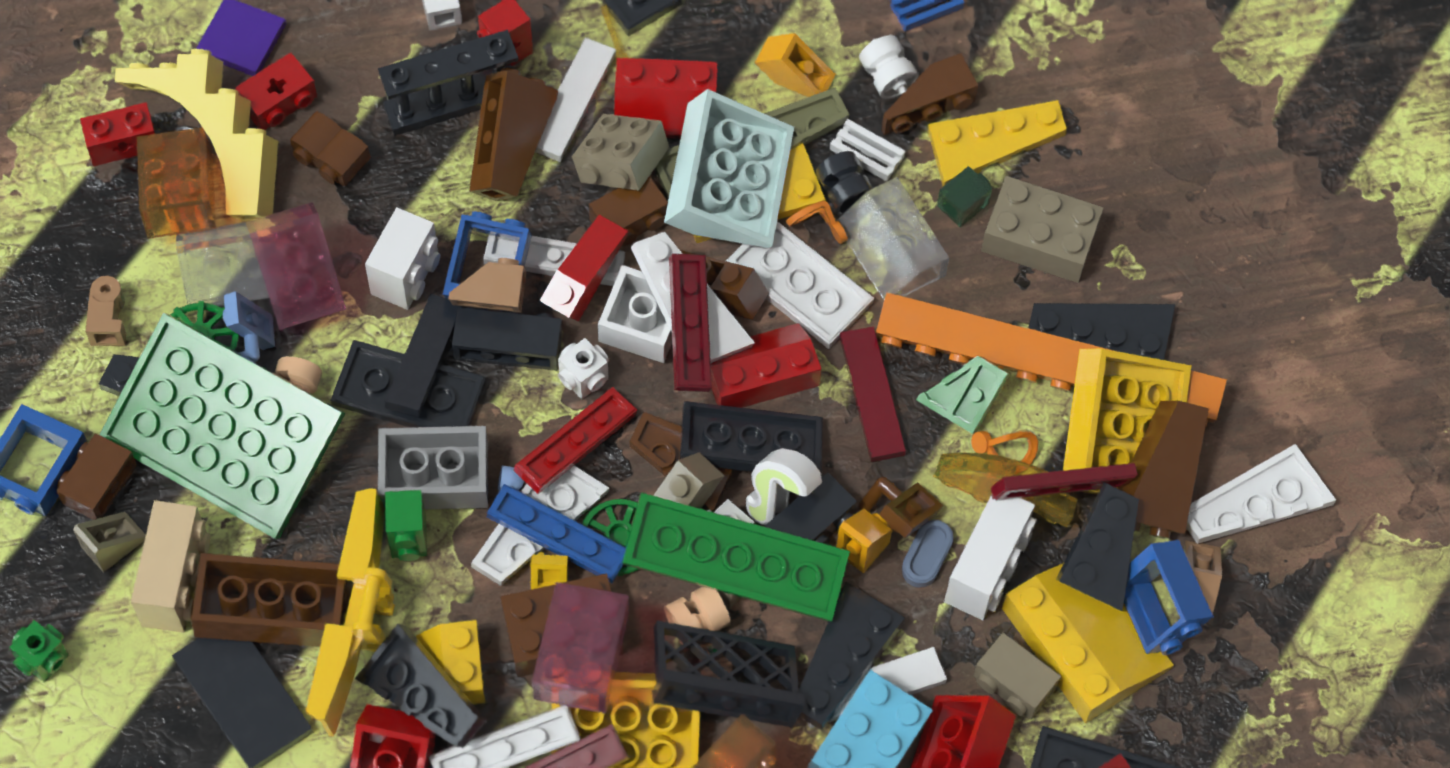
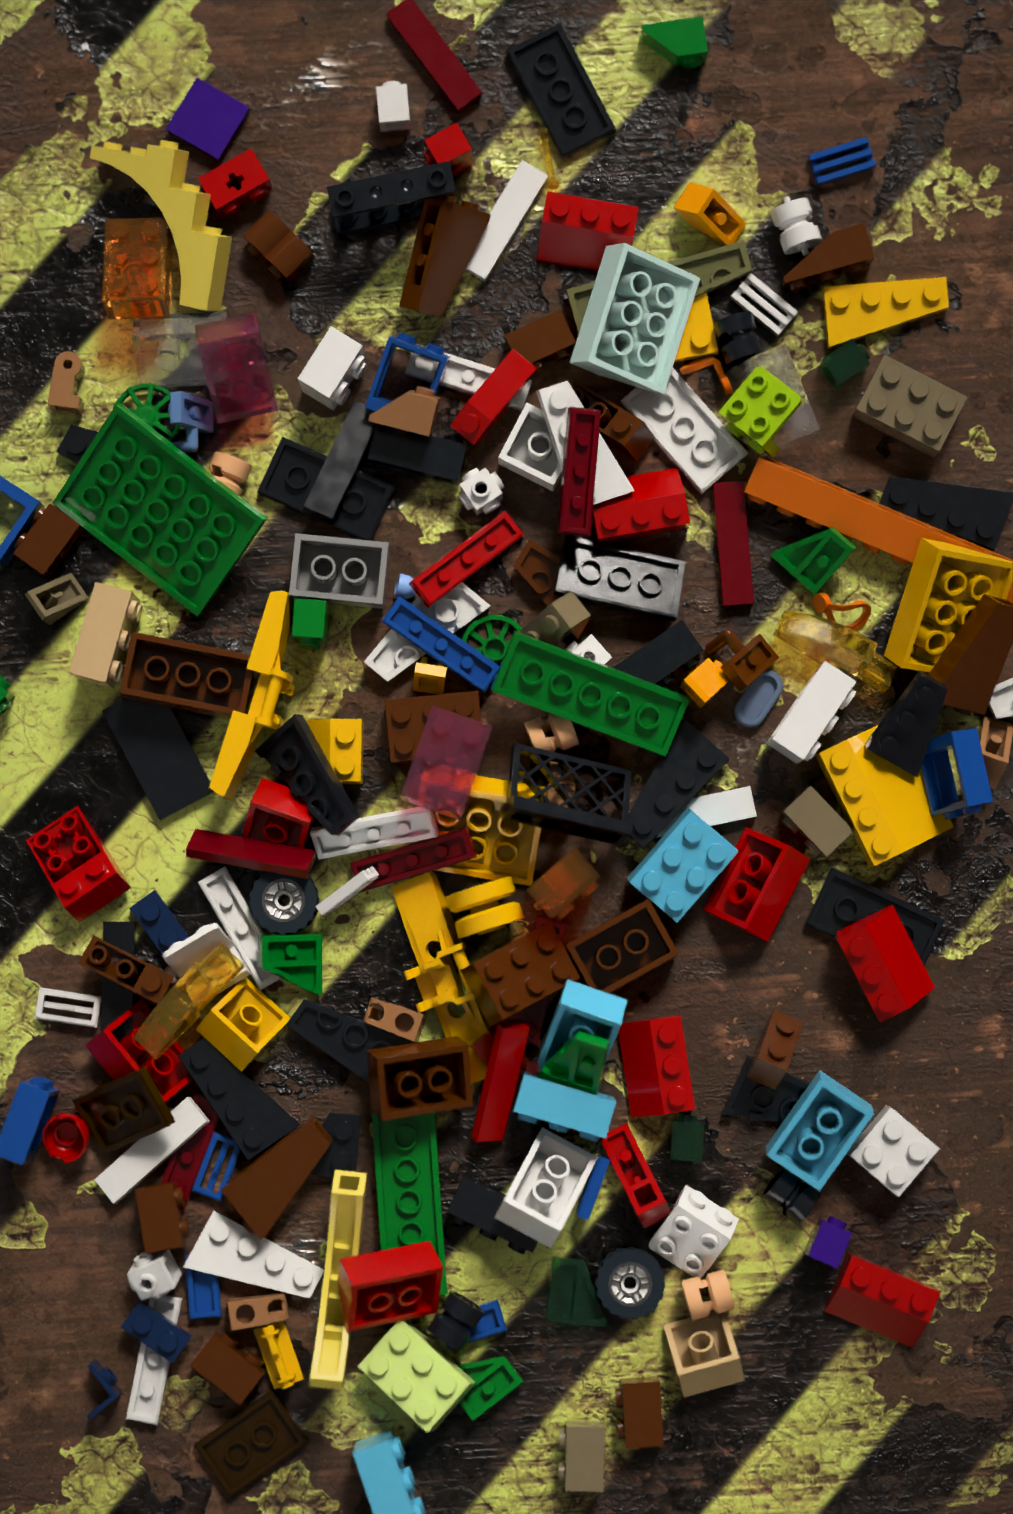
camera: 10 degrees right, 20 degrees up
red brick [80,102,160,167] -> none
dark tan brick [572,114,669,191] -> none
white animal [746,448,822,525] -> none
dark red tile [990,463,1138,501] -> none
none -> lime bracket [719,366,802,459]

